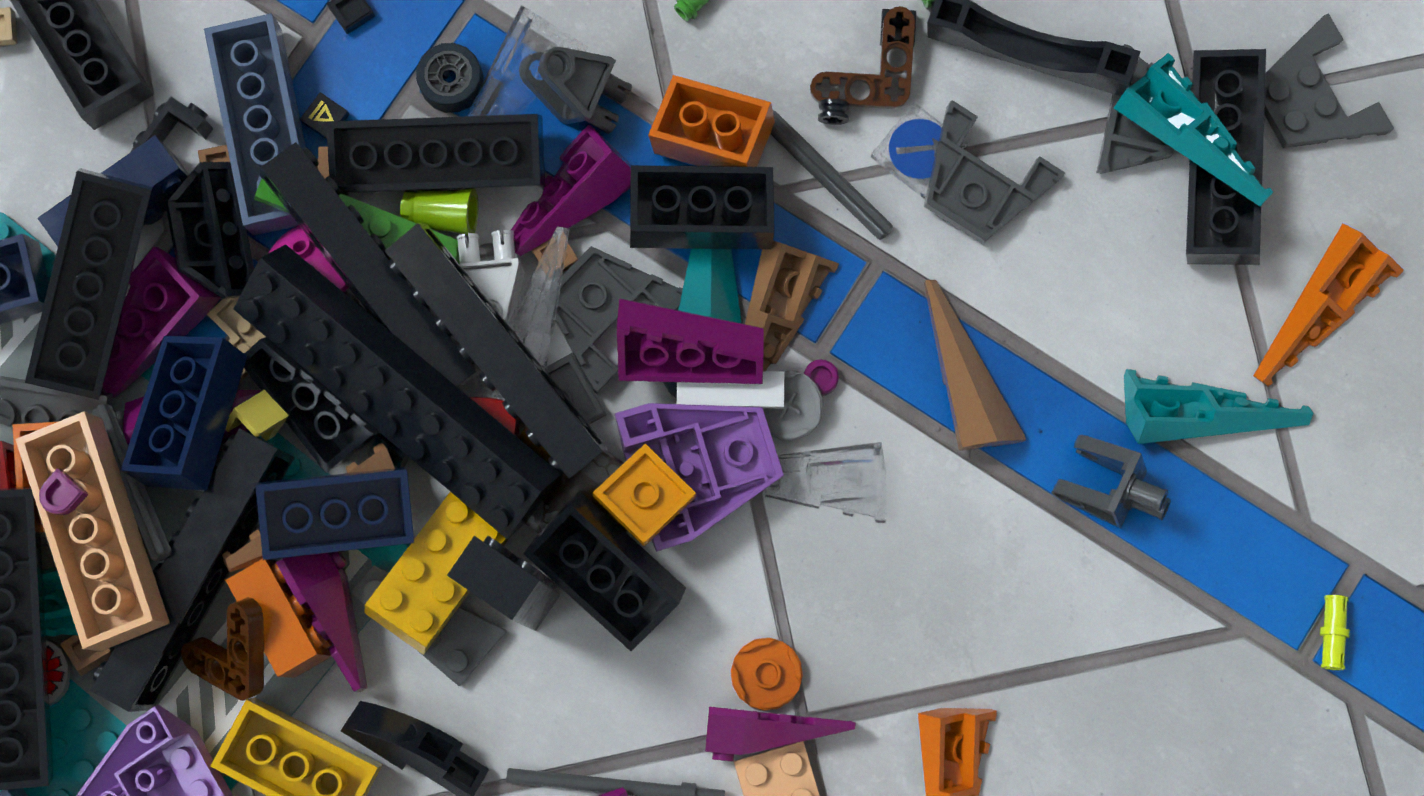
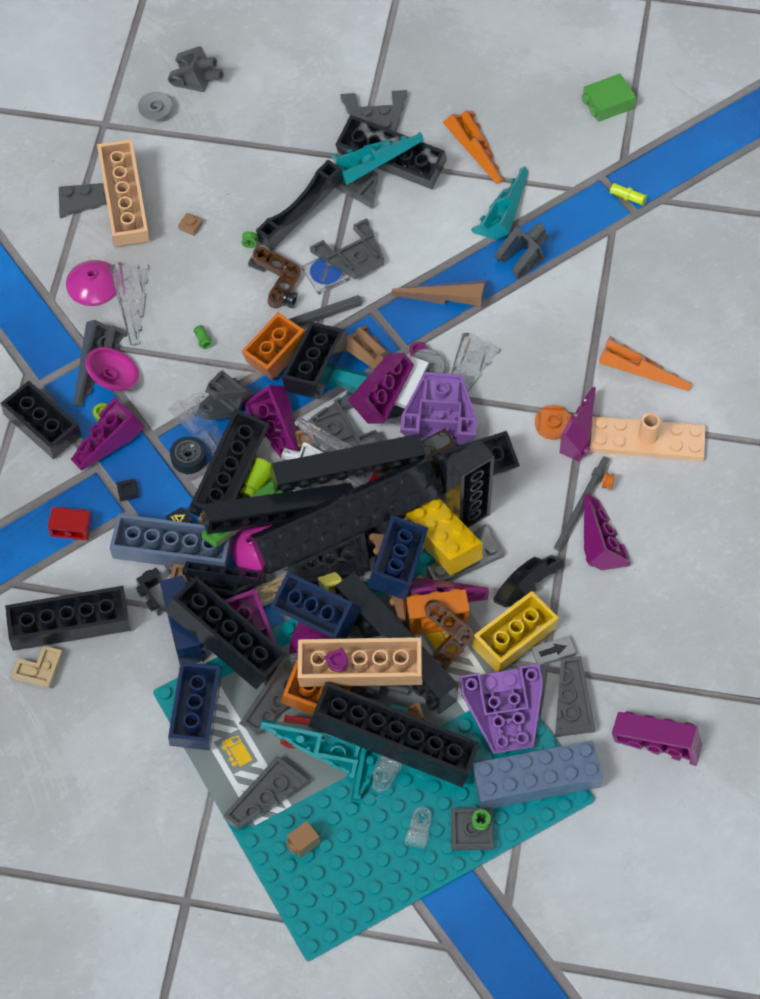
camera: 70 degrees left, 20 degrees down
light orange plate [593,444,696,546] -> none

